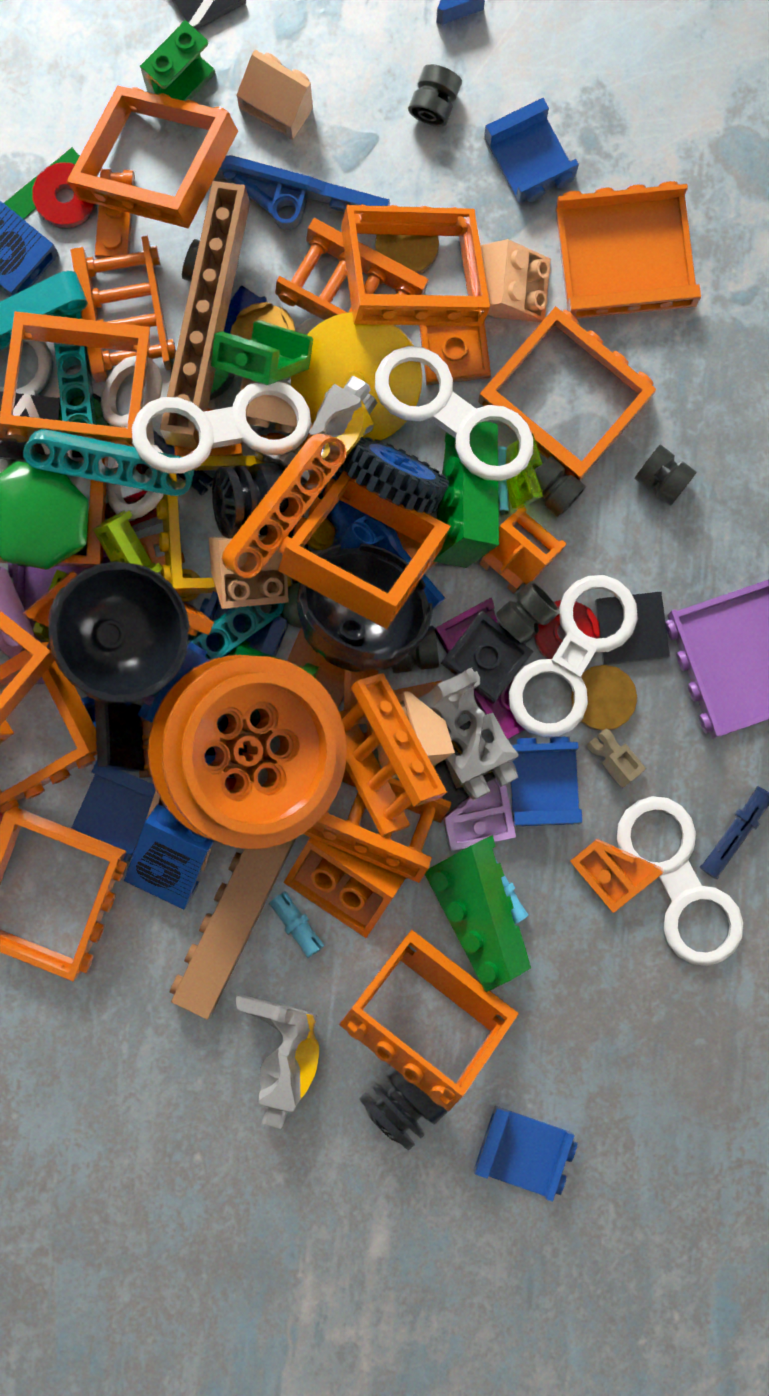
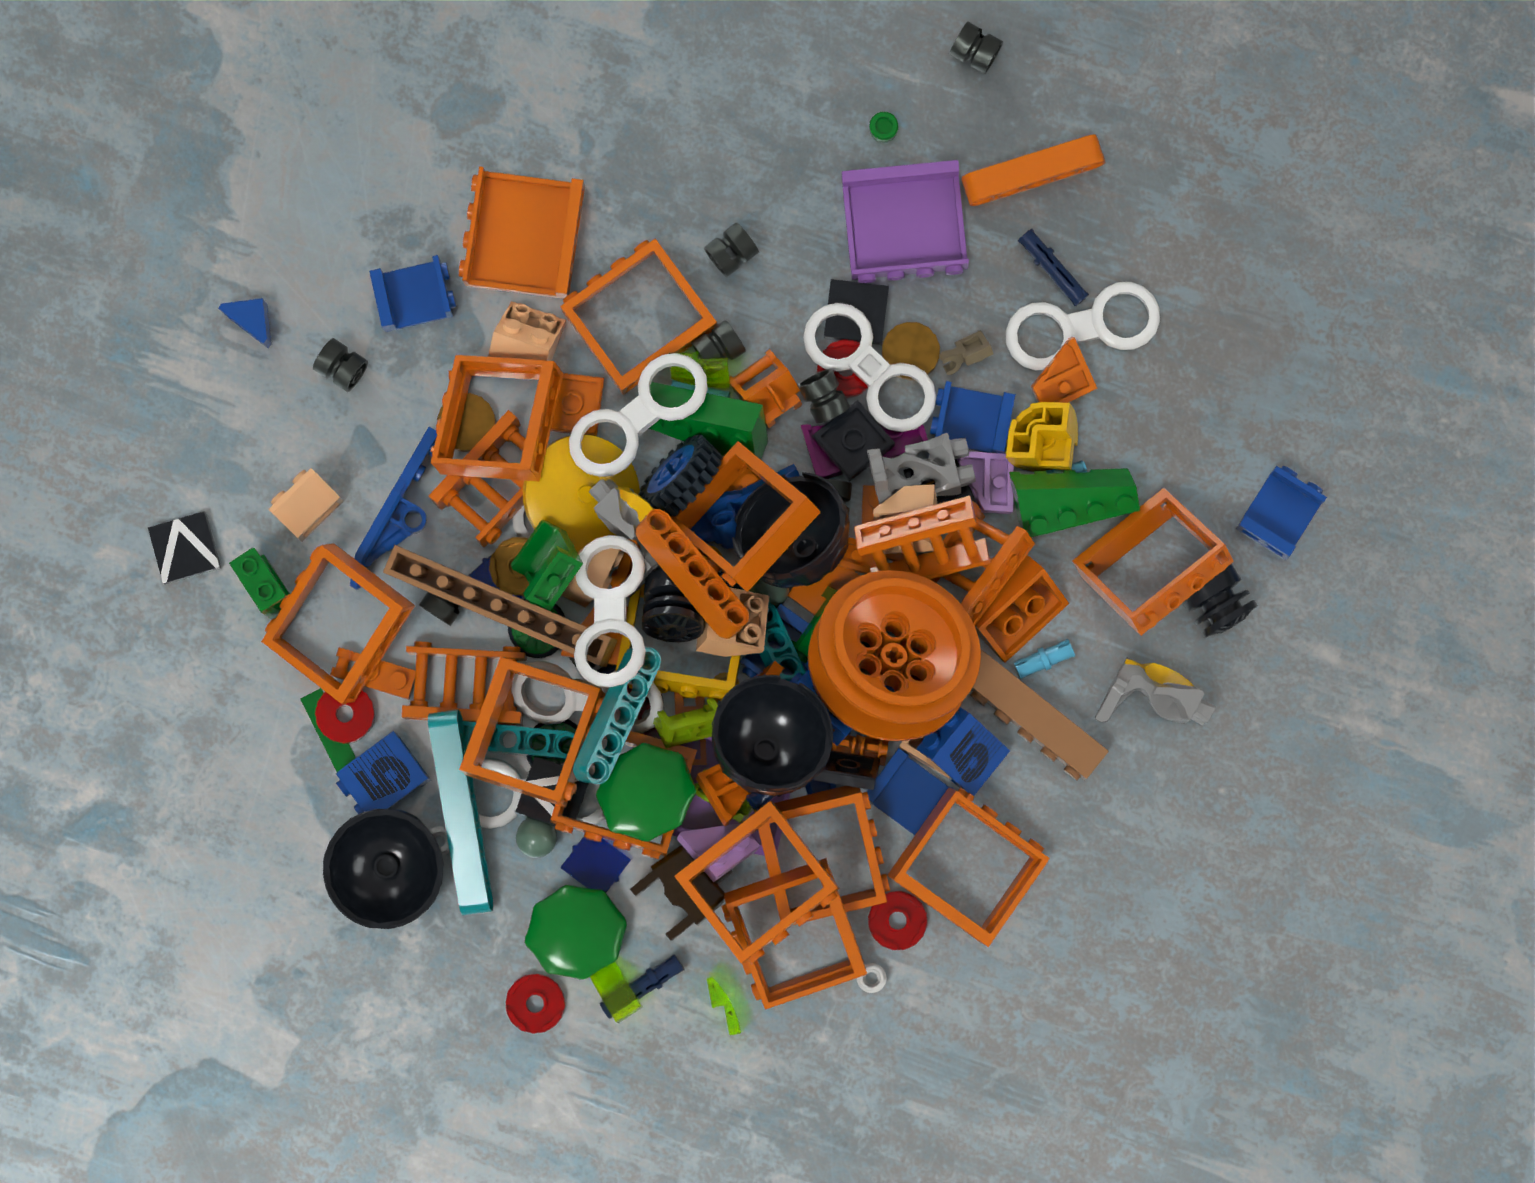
camera: 70 degrees left, 0 degrees up
none -> yellow brick [1006,402,1078,472]

